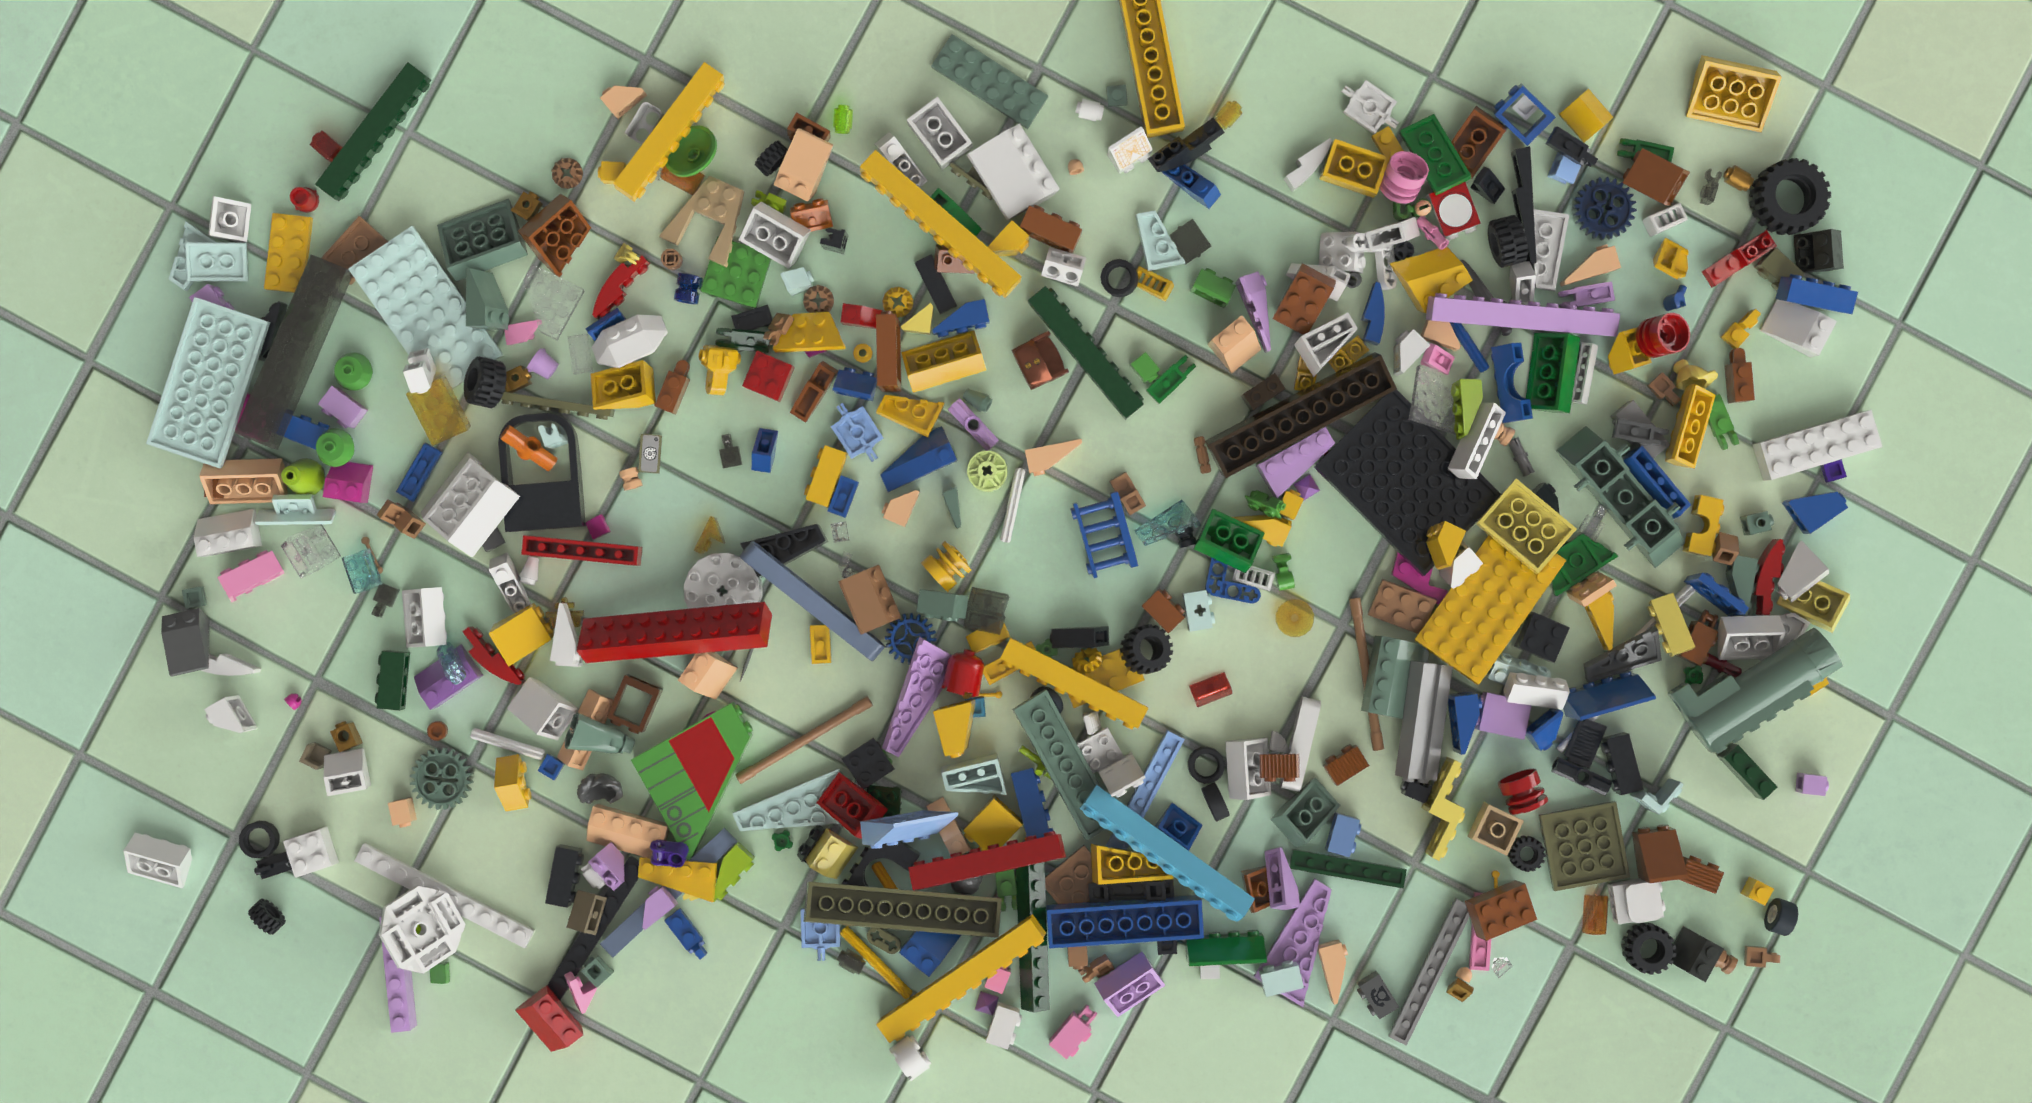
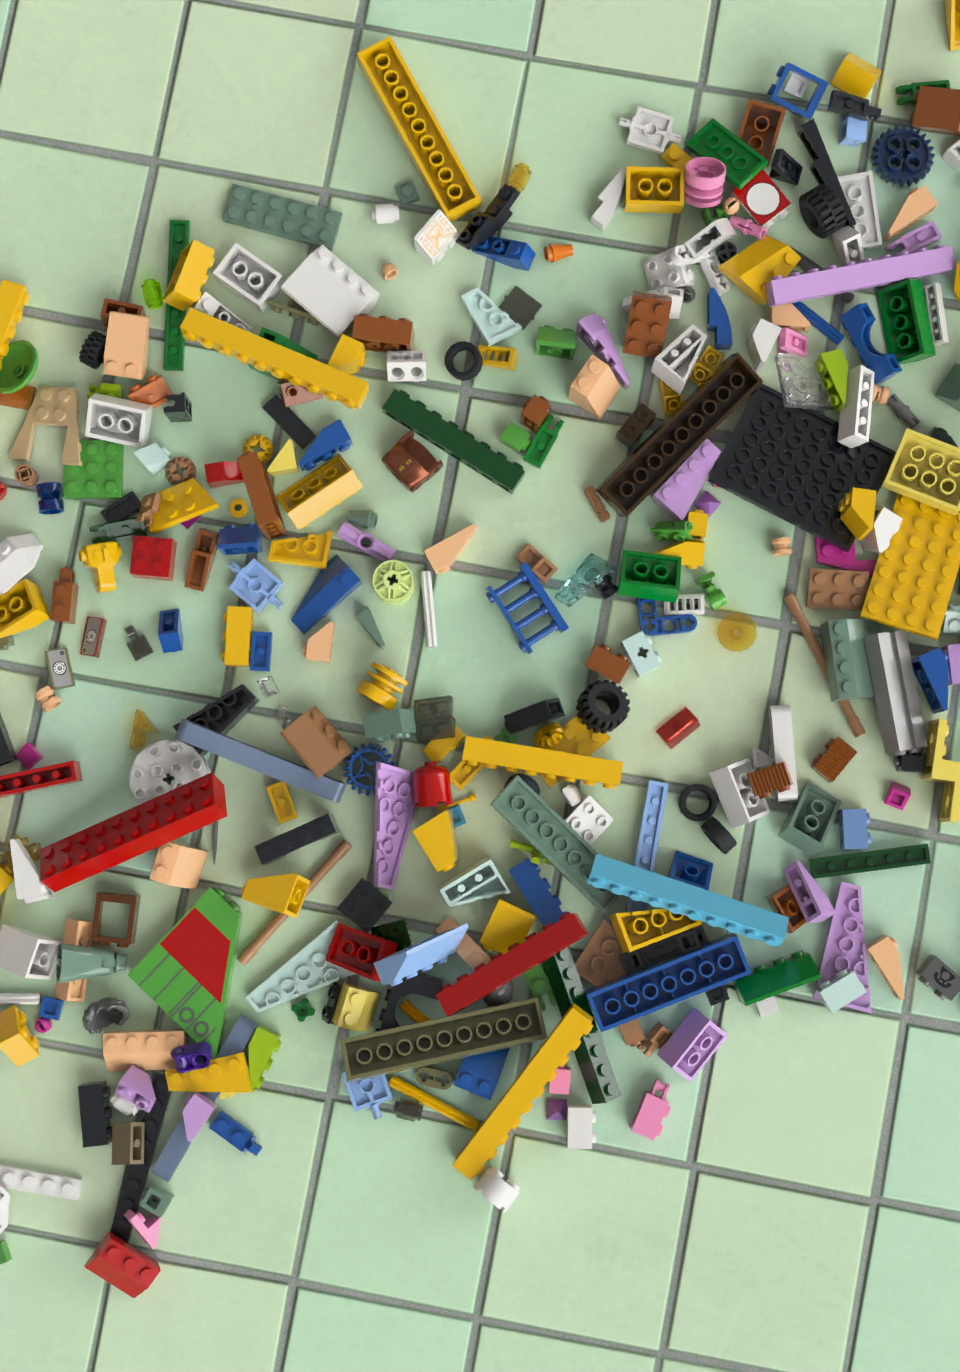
camera: 15 degrees left, 5 degrees down
white slope [1098,752,1146,798] -> none
none -> dark pink hinge [35,1017,52,1033]
none -> slope [80,616,107,658]
none -> yellow brick [162,240,215,311]
none -> green tile [163,220,190,371]
none -> yellow slope [241,873,311,919]
none -> black arch [254,813,340,865]
none -> dark orange brick [520,395,551,433]
none -> orange cone [544,244,573,263]
none -> light nougat wheel [771,537,792,556]
none -> dark pink slope [884,781,911,810]

